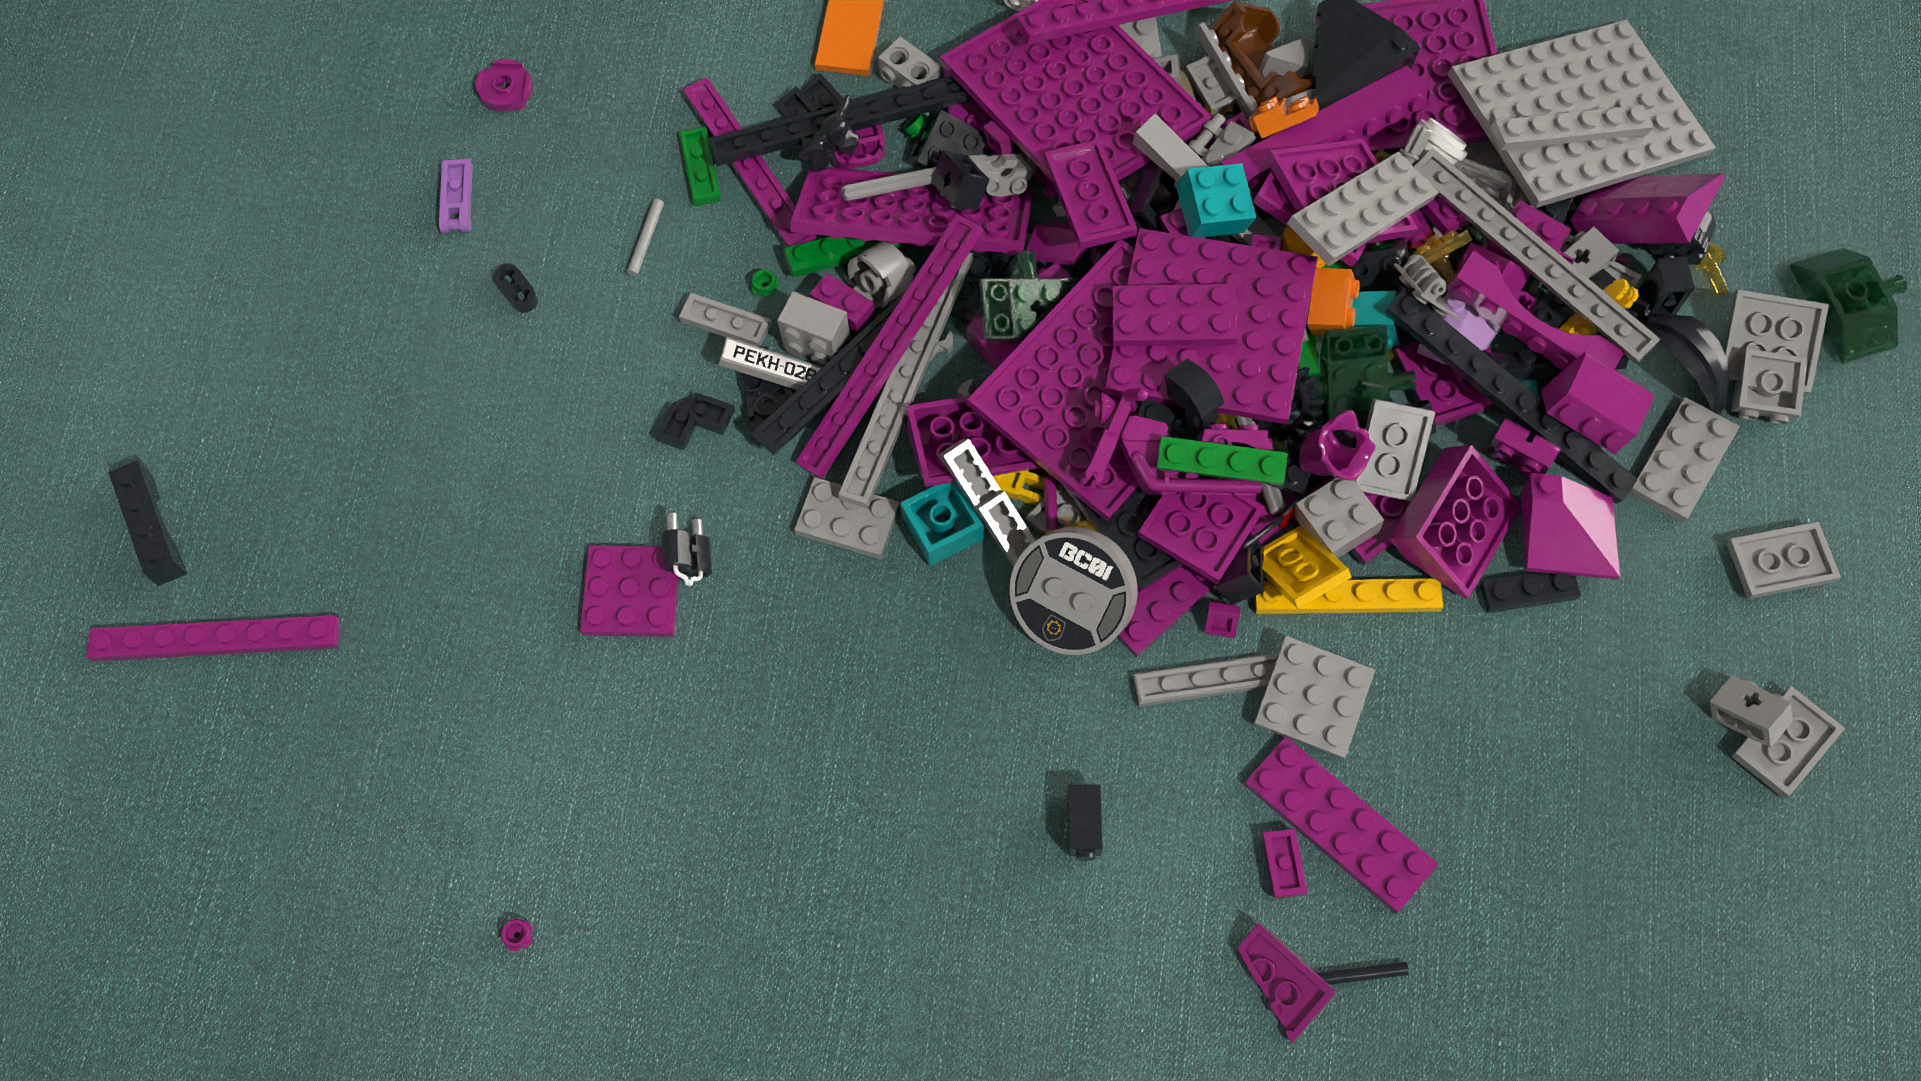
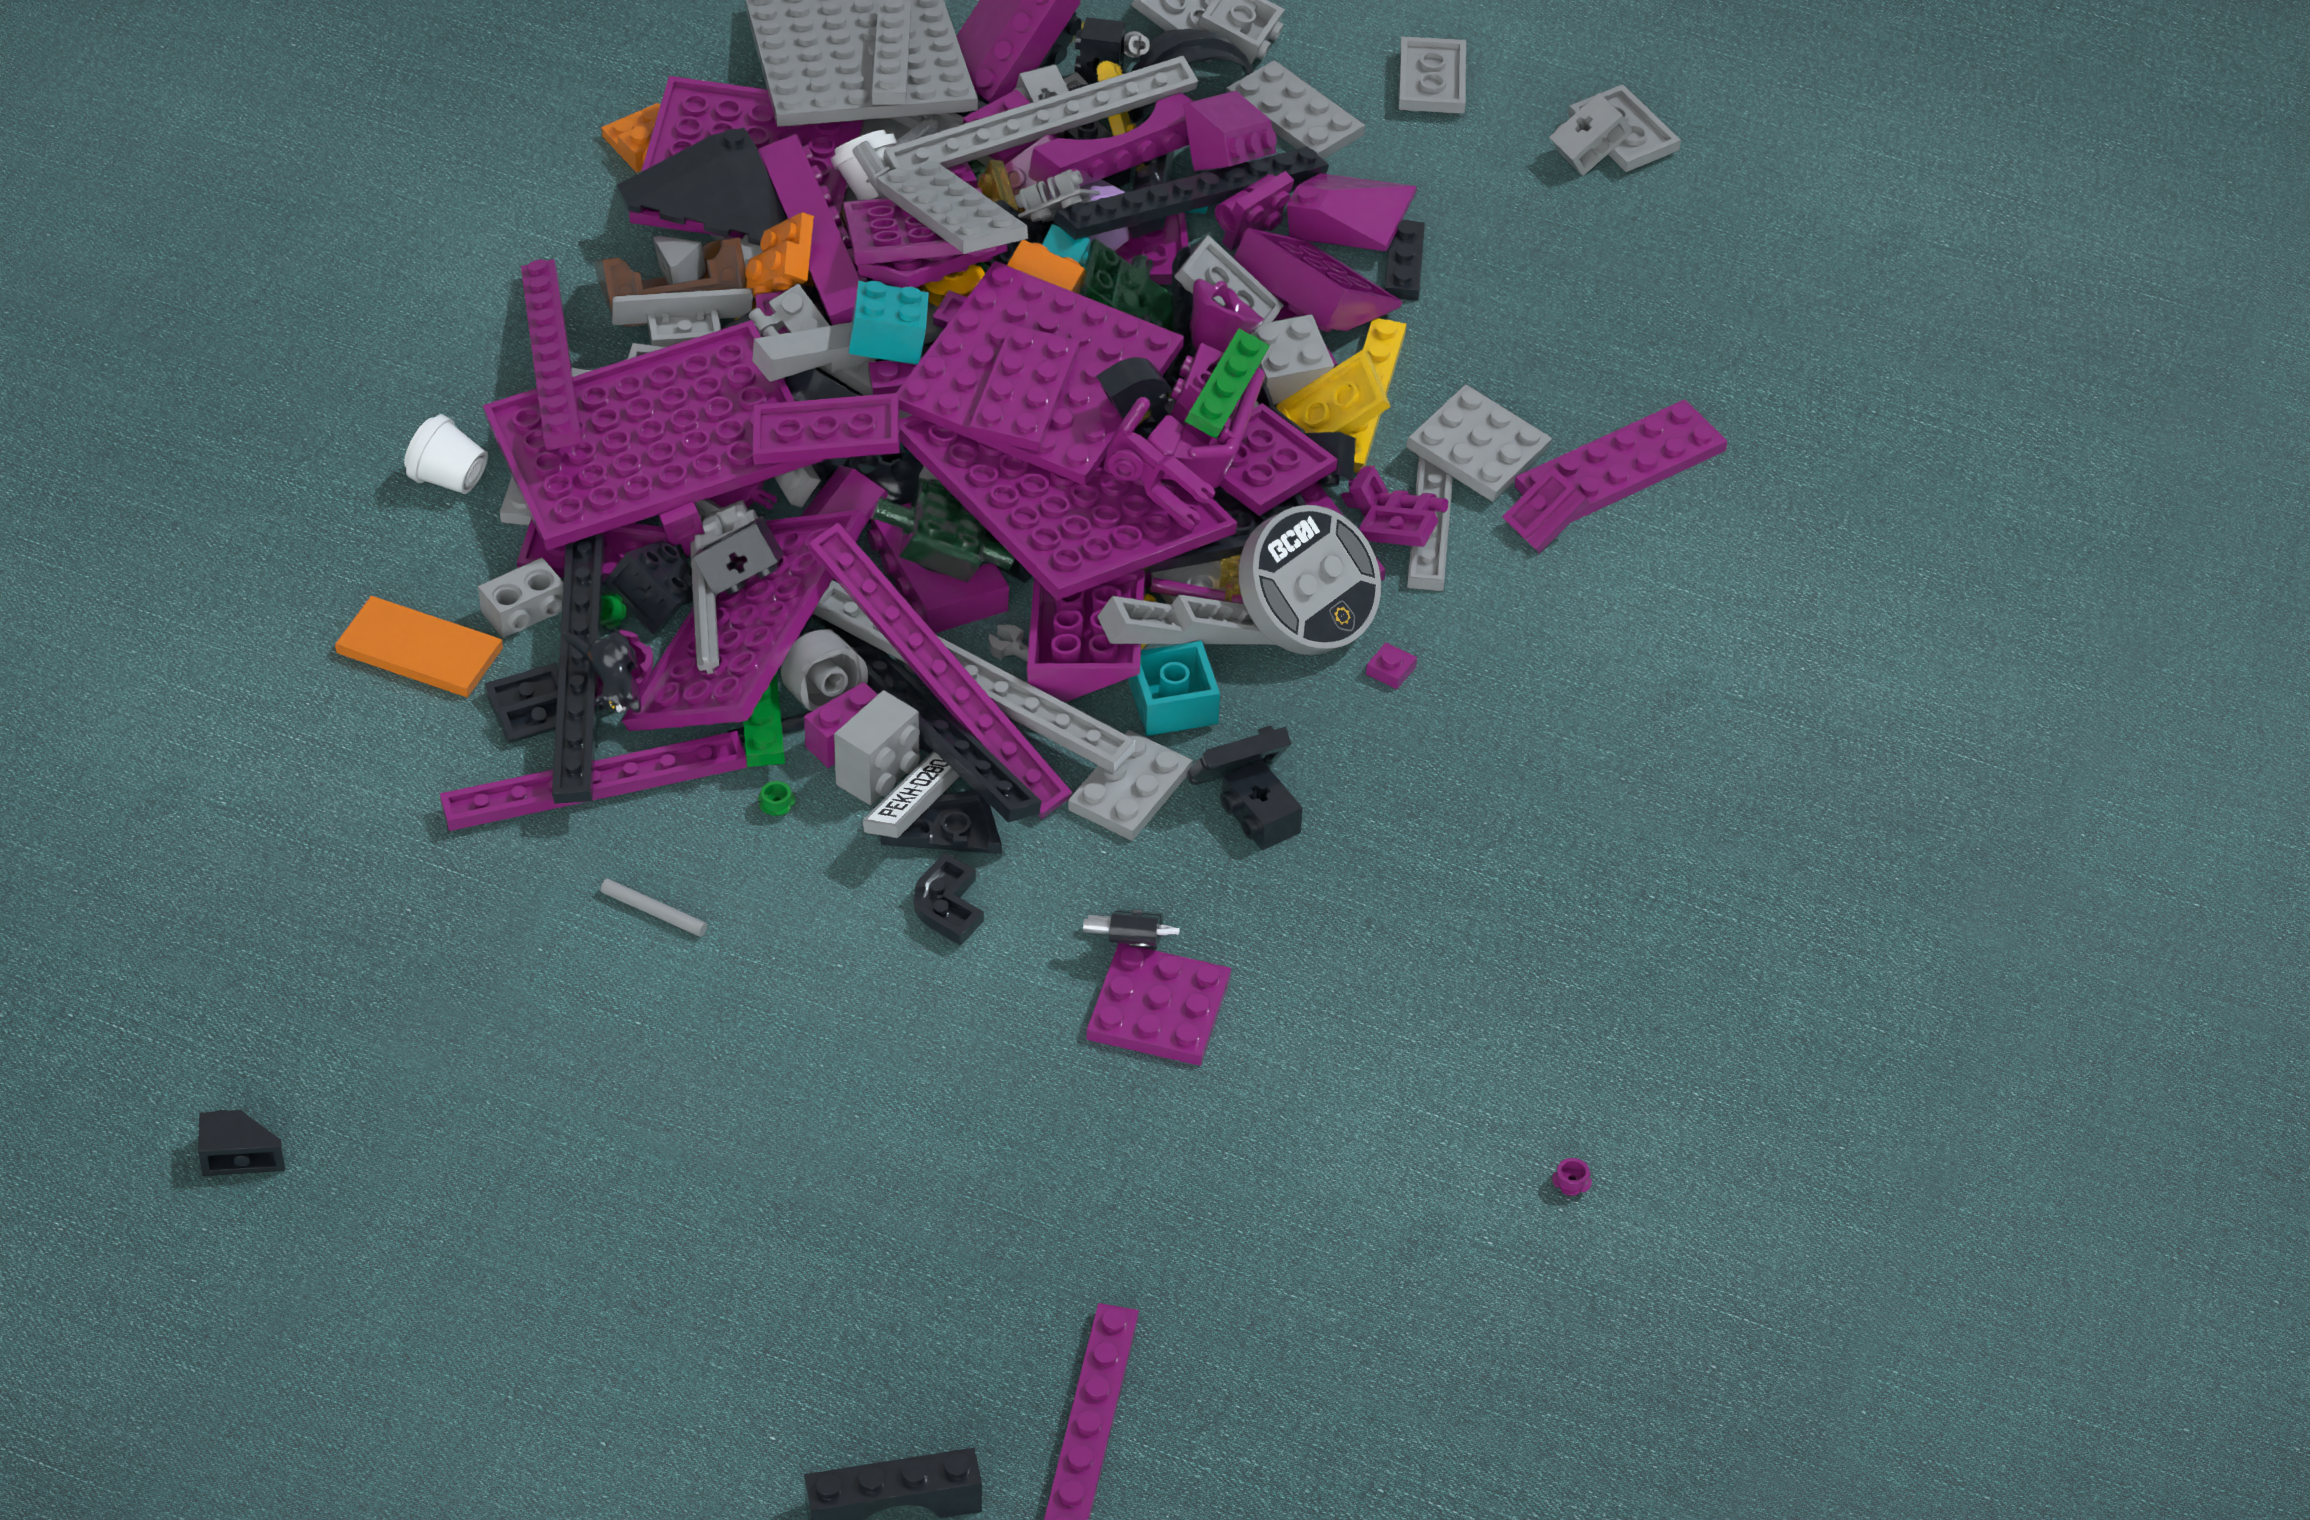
camera: 80 degrees left, 20 degrees down
medium lavender plate [439,159,473,234] -> none
magenta plate [476,59,533,111] -> none
black beam [494,263,538,313] -> none
green tile [679,127,722,207] -> none
light grey plate [679,293,771,347] -> none
black brick [1067,784,1103,861] -> none
magenta wing [1237,923,1337,1044] -> none
magenta plate [1262,829,1308,899] -> none
black bar [1317,962,1409,985] -> none
none -> black slope [198,1110,285,1176]
none -> light grey axle [1125,31,1150,58]
none -> black container [1187,725,1292,785]
none -> black brick [1220,759,1303,851]
none -> magenta plate [1359,490,1448,547]
none -> magenta plate [1366,642,1417,690]
none -> magenta plate [1502,466,1590,554]

